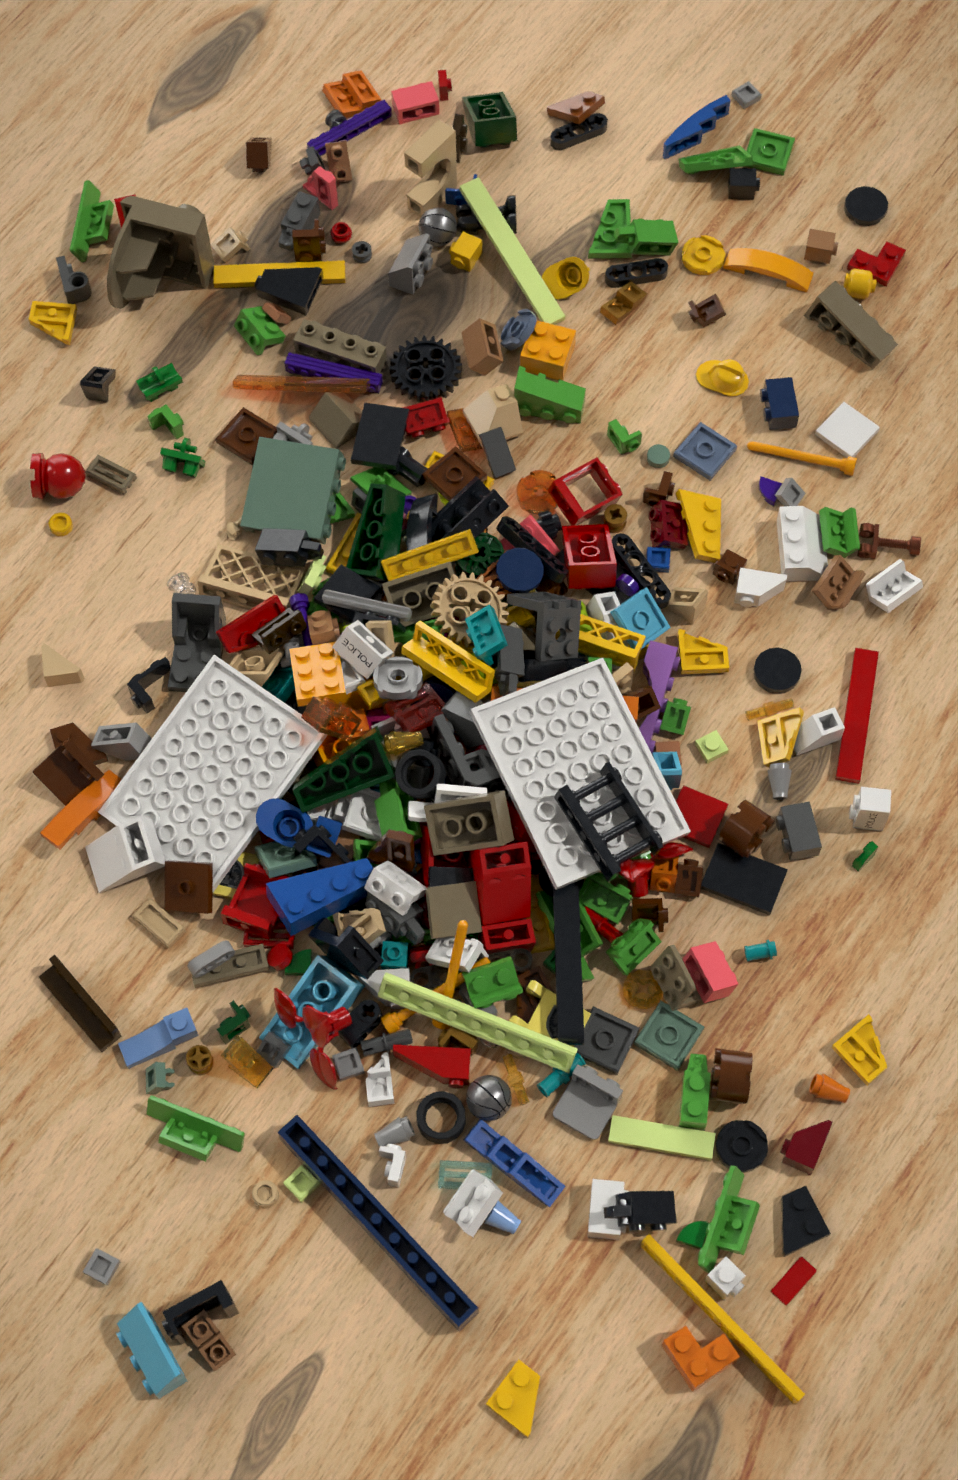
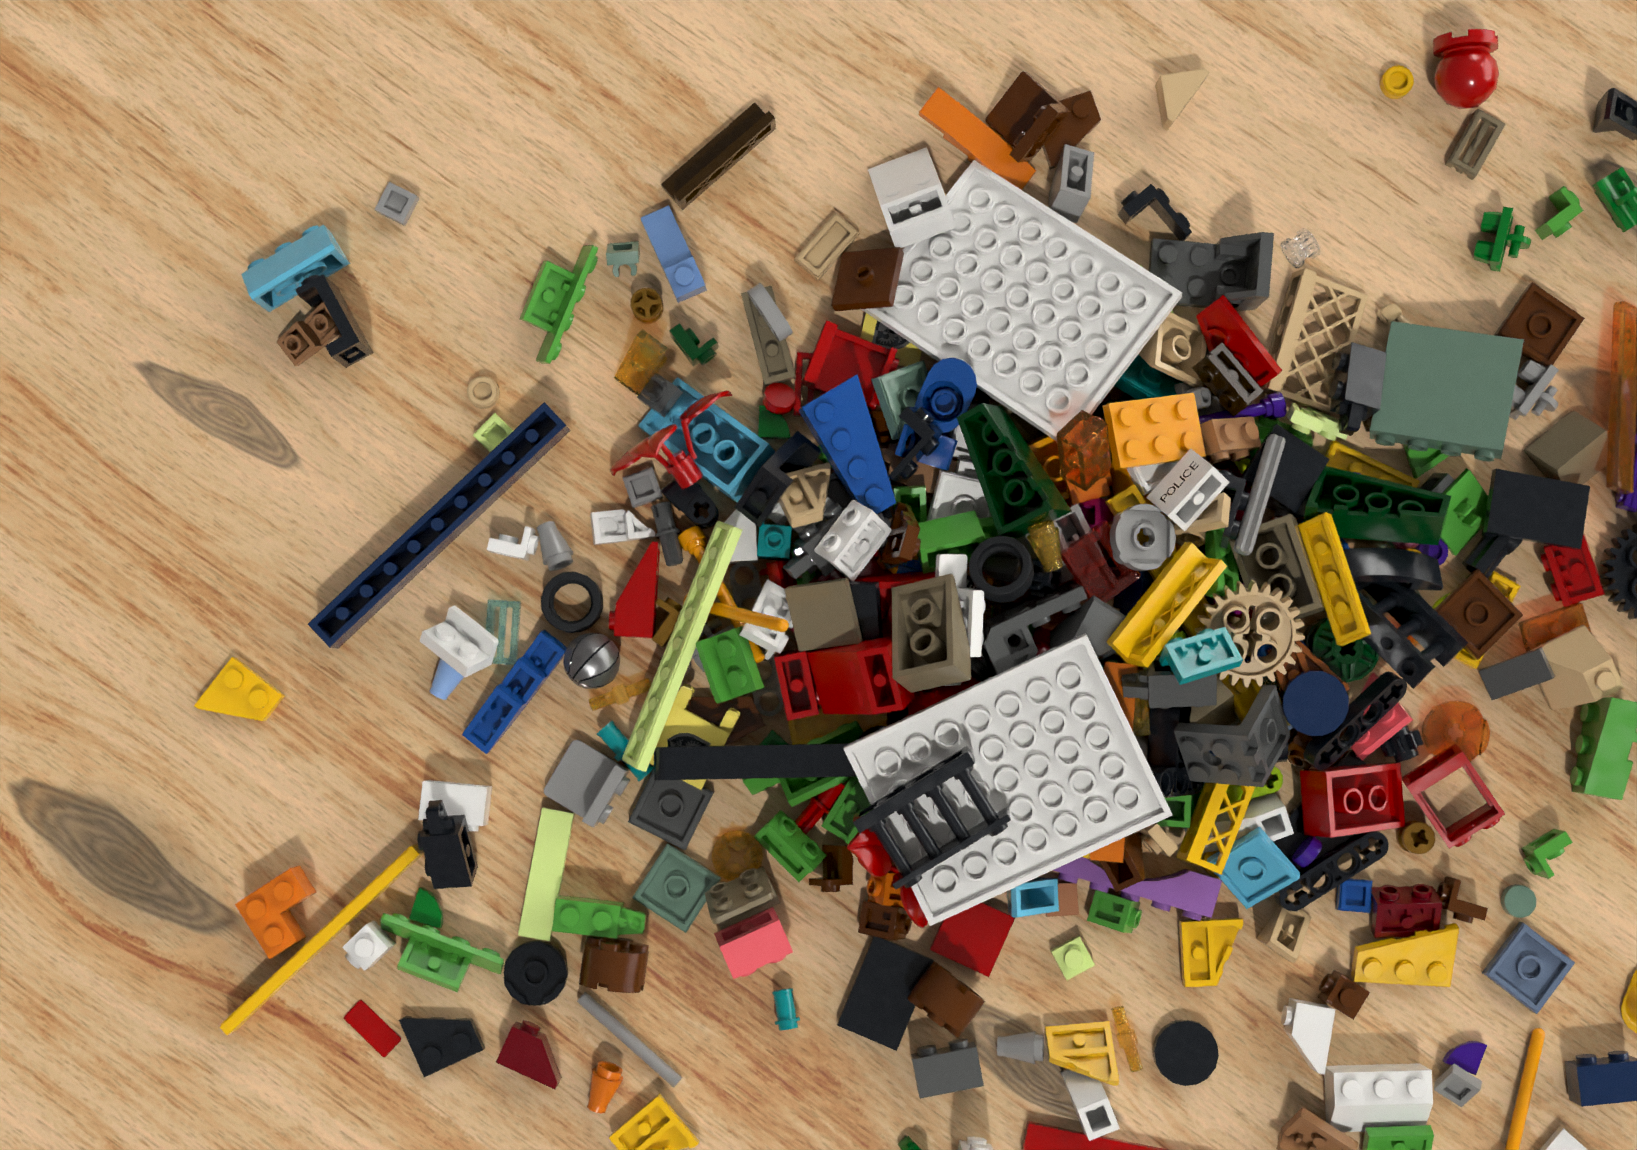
camera: 85 degrees right, 20 degrees up
none -> light grey bar [577,992,682,1088]

